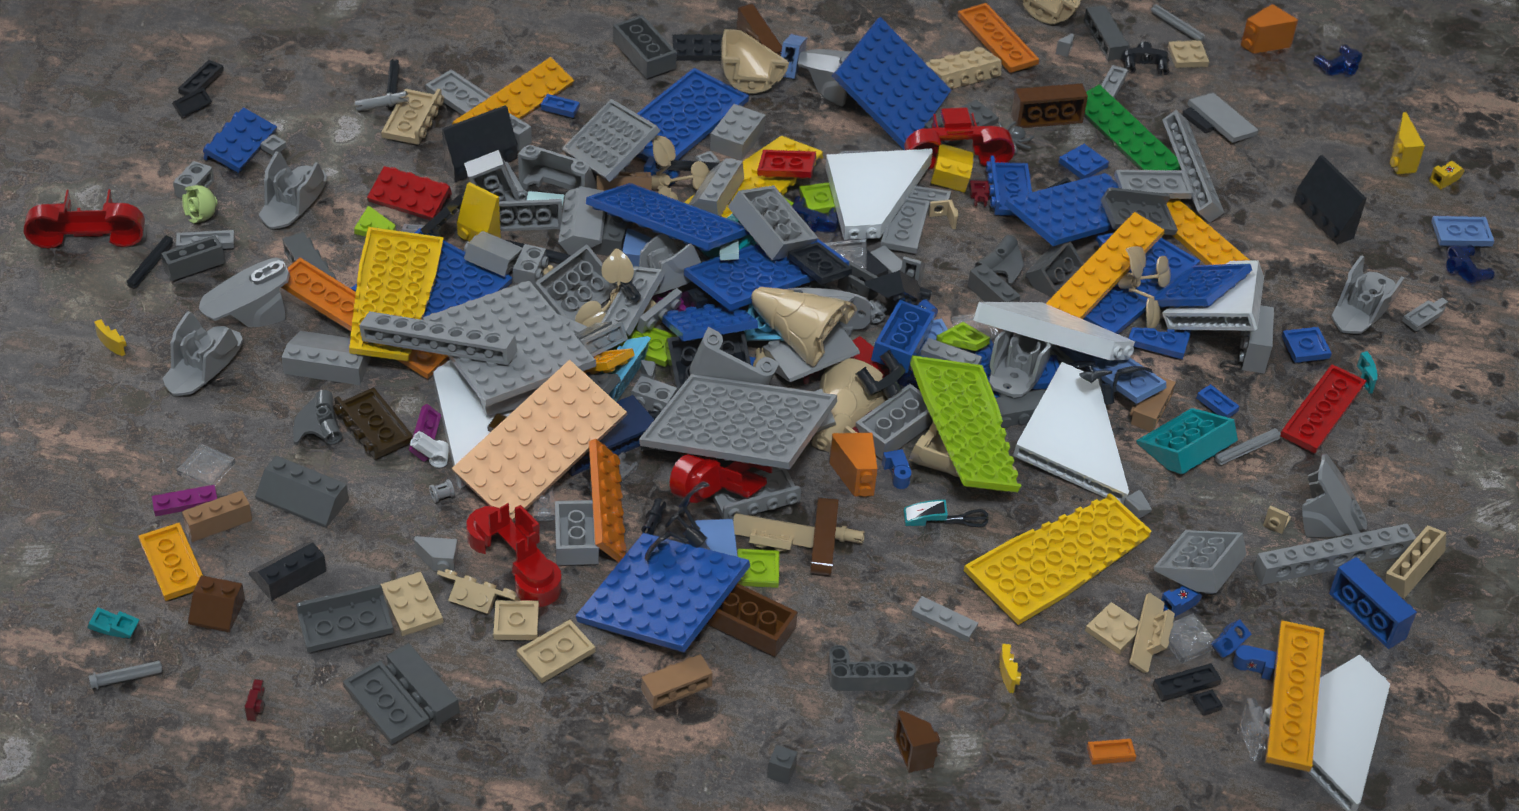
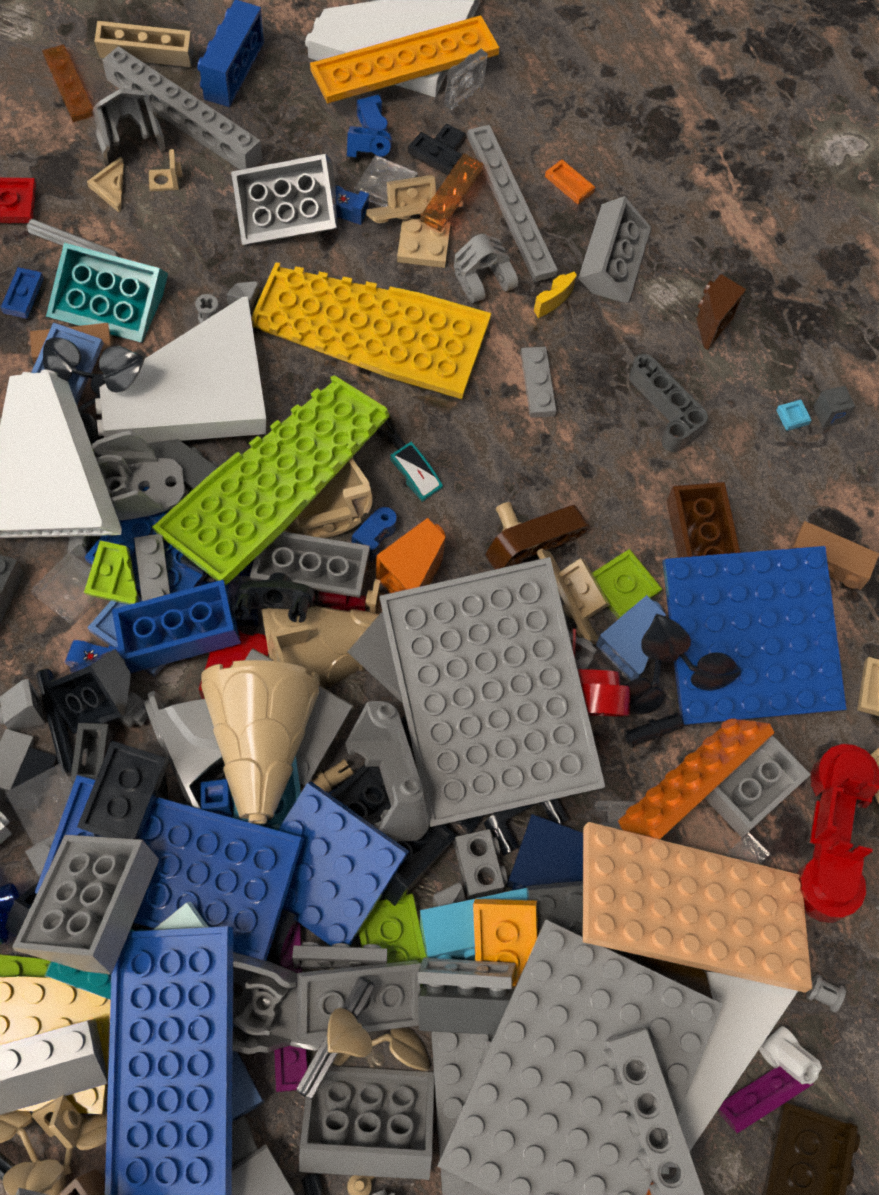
camera: 130 degrees left, 20 degrees up
none -> tan bracket [32,1095,83,1150]
none -> clear orange tile [42,44,94,122]
none -> tan tile [87,157,124,212]
none -> light grey bush [195,294,219,323]
none -> tan bracket [268,624,310,662]
none -> clear orange tile [419,153,484,232]
none -> light grey piece [454,234,518,303]
none -> light grey plate [467,125,558,282]
none -> light grey slope [578,196,651,303]
none -> medium azure tile [776,400,811,431]

